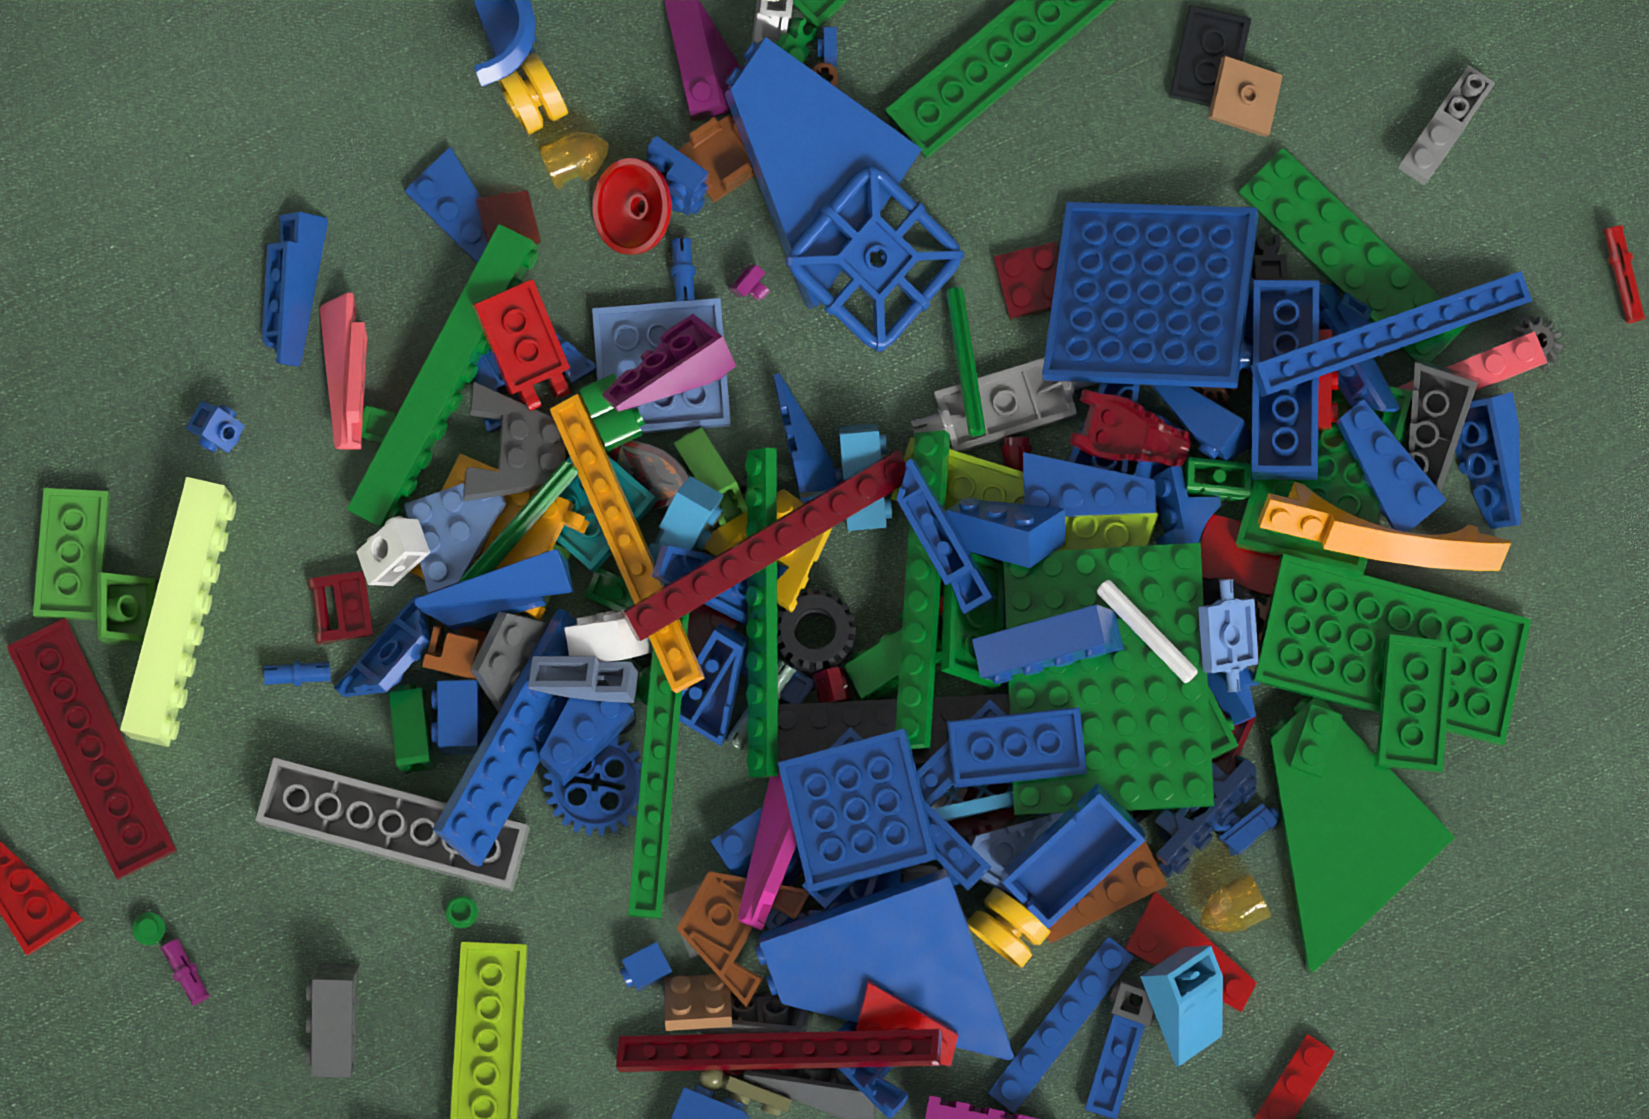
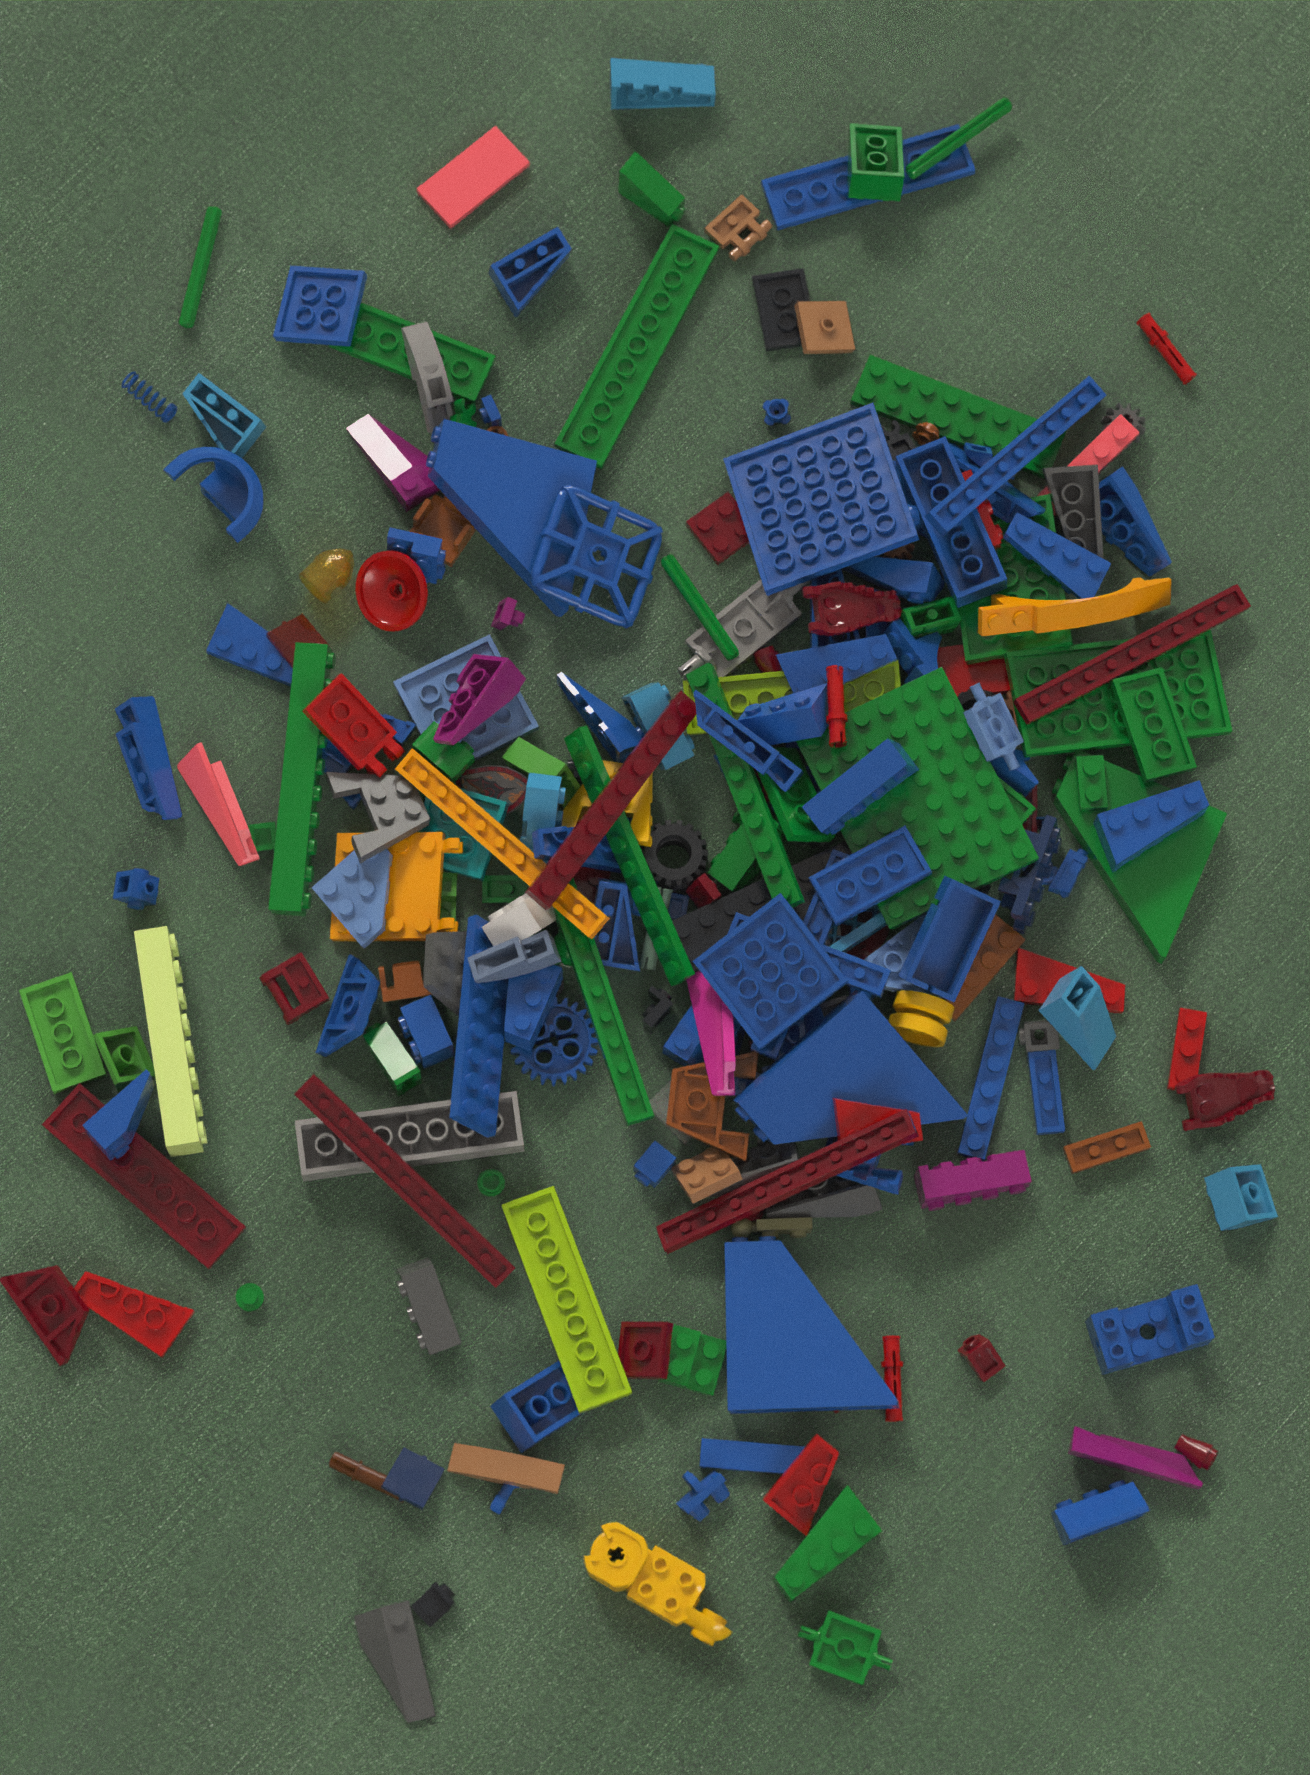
camera: 30 degrees left, 5 degrees down
magenta pin [160,938,210,1006] -> none
blue pin [264,660,331,686] -> none
white brick [356,516,430,586] -> none
blue wedge [414,549,573,631] -> none
green axle [460,460,578,582] -> none
yellow wheel [498,52,568,135] -> none
blue pin [670,238,696,302] -> none
white axle [1097,580,1198,683] -> none
clear yellow helmet [1200,873,1272,933] -> none
light grey slope [1398,66,1495,186] -> none
none -> blue slope [82,1069,155,1161]
none -> dark red plate [294,1073,515,1288]
none -> black bracket [642,986,673,1033]
none -> blue plate [763,399,790,426]
none -> red pin [826,665,848,748]
none -> dark orange plate [912,422,939,446]
none -> dark red plate [1013,584,1251,725]
none -> blue wedge [1093,780,1209,873]

